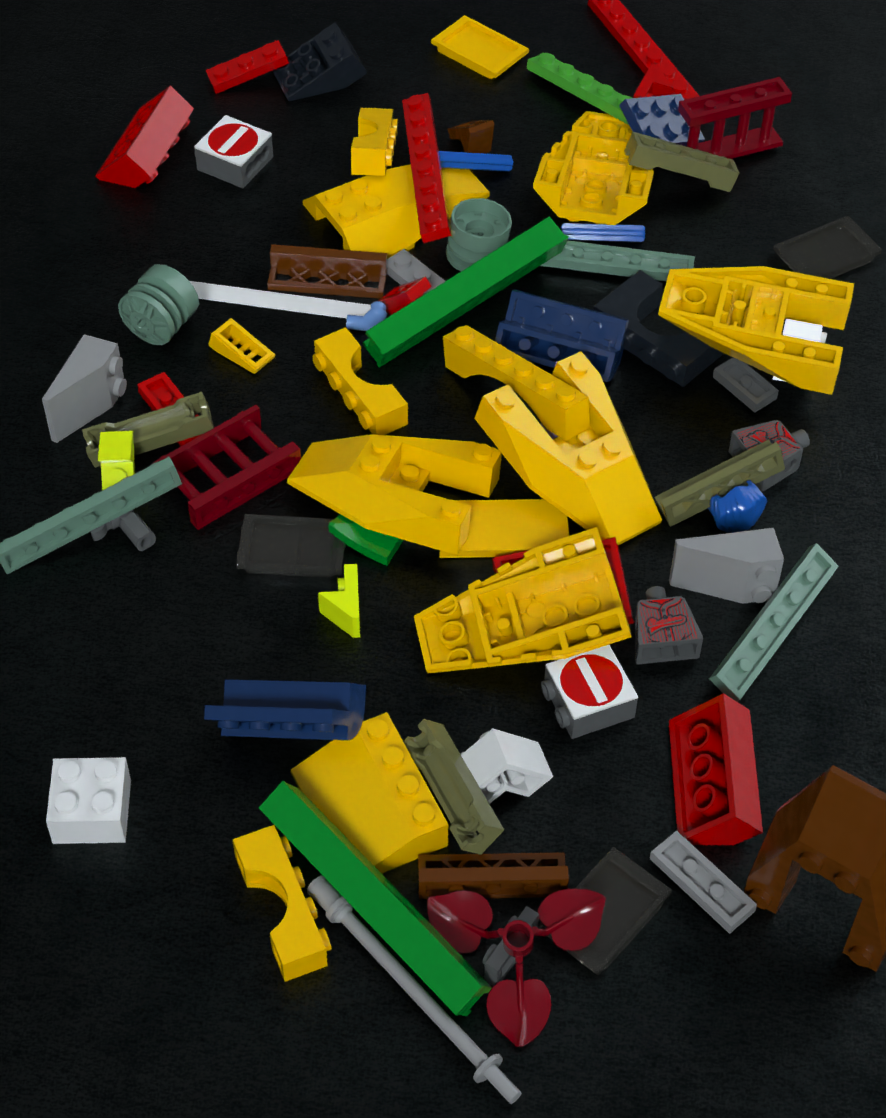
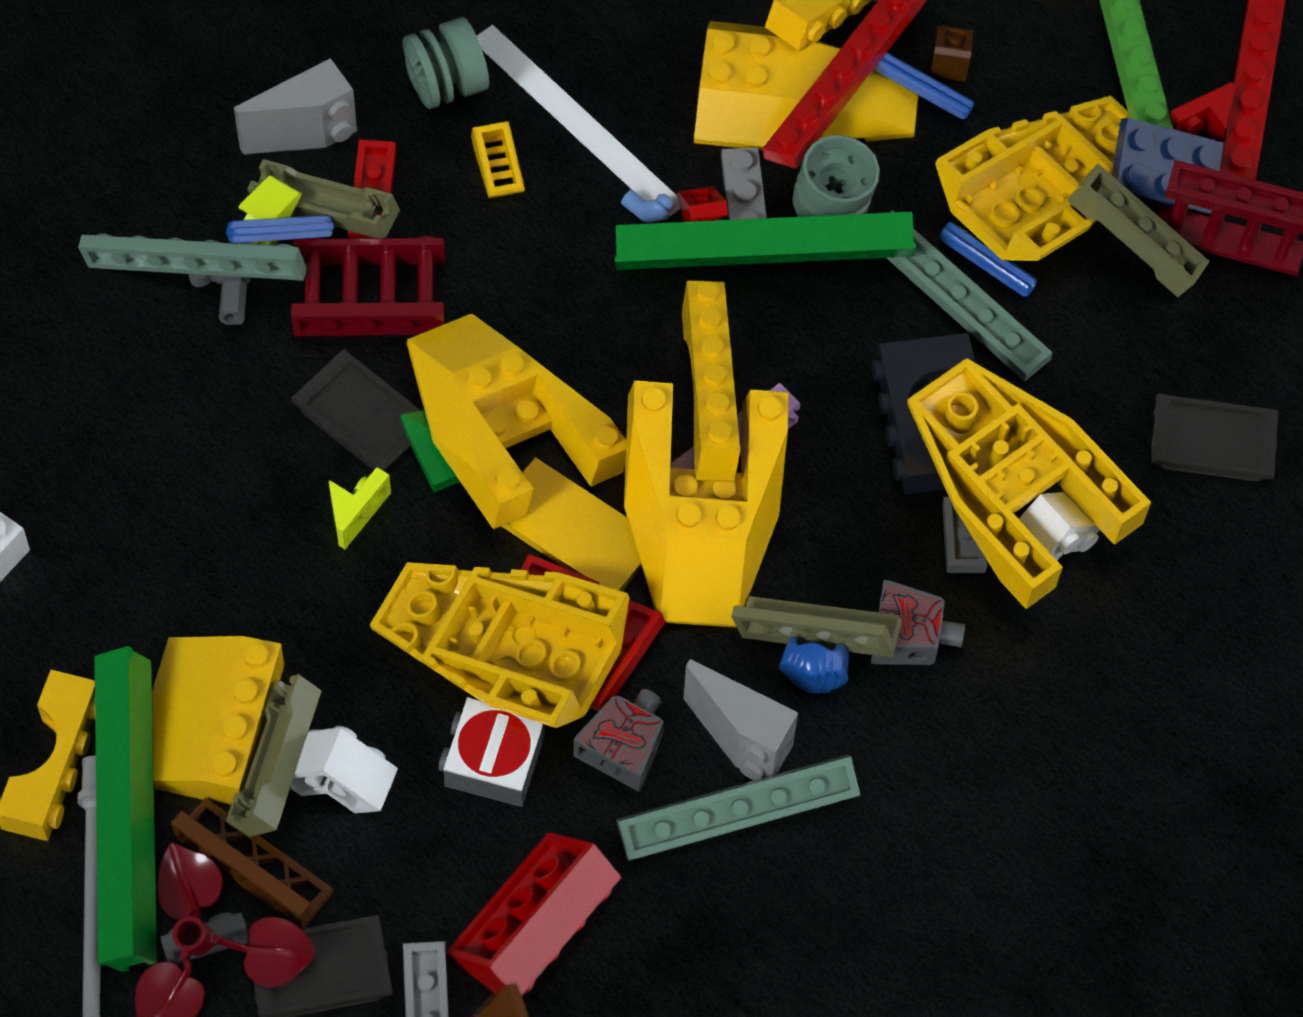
camera: 35 degrees right, 10 degrees up
dark blue brick [204,680,366,740] -> none
reddish brown fence [267,244,388,299] -> none
yellow arch [313,327,408,435] -> none
dark blue brick [495,290,629,382] -> none
none -> blue axle [226,215,334,243]

